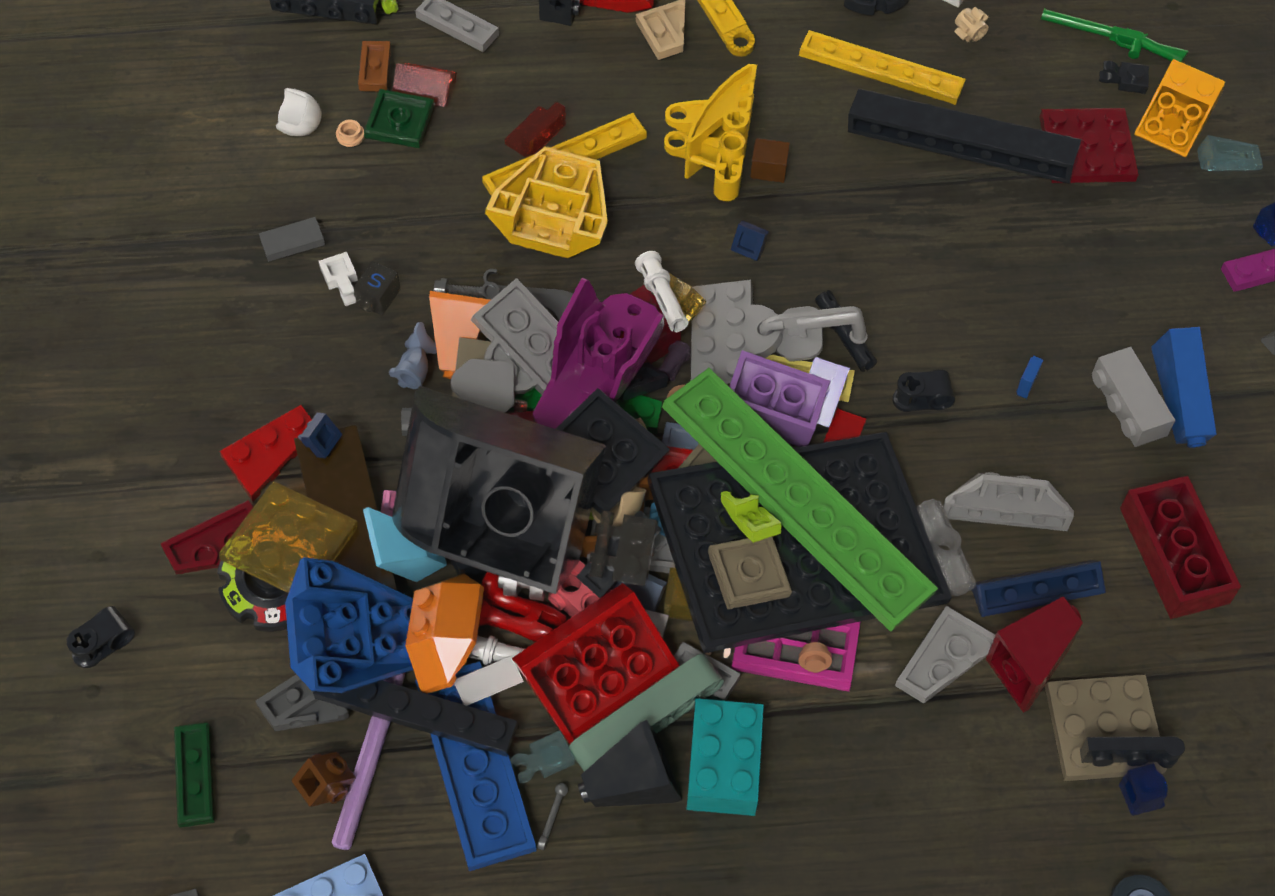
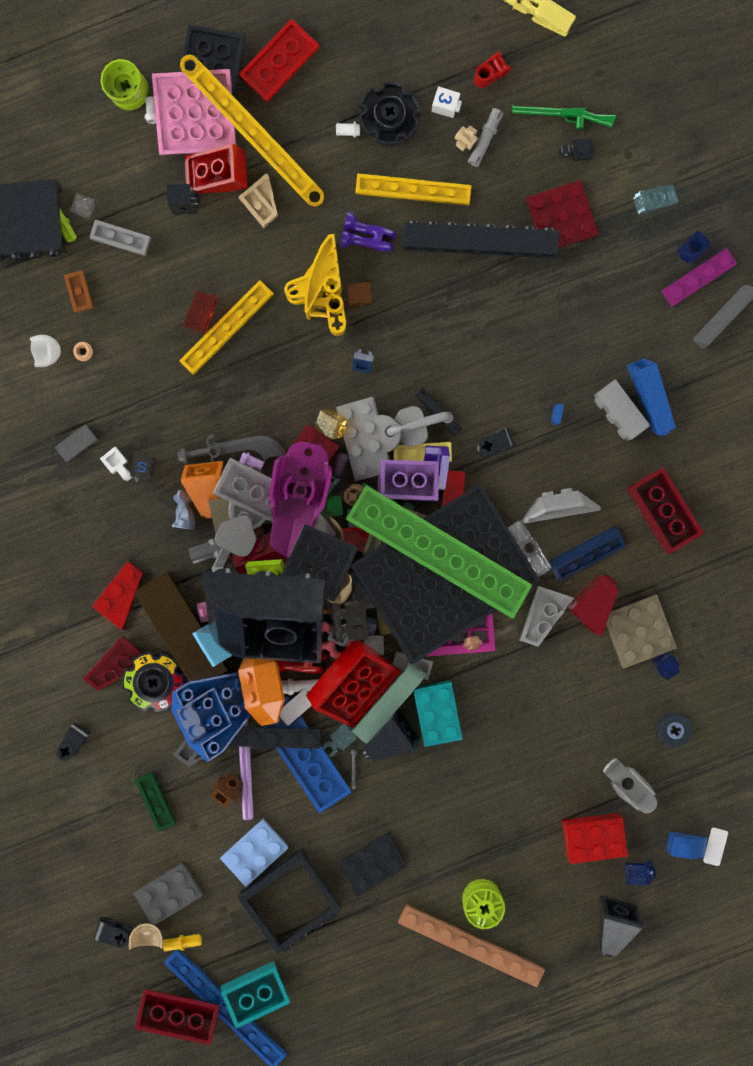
camera: 20 degrees left, 30 degrees up
clear yellow plate [219,481,358,593] -> none
dark blue tile [298,413,343,459] -> none
dark green plate [364,89,435,148] -> none
clear red panel [392,62,457,107] -> none
yellow wedge [485,146,608,258] -> none
white pin [635,251,688,332] -> none
dark tan tile [708,537,792,610] -> none
lime slope [721,491,781,543] -> none
black plate [1080,737,1185,769] -> none
light orange slope [1134,59,1225,158] -> none
none -> dark purple piece [340,211,397,252]
none -> light grey pin [468,108,503,167]

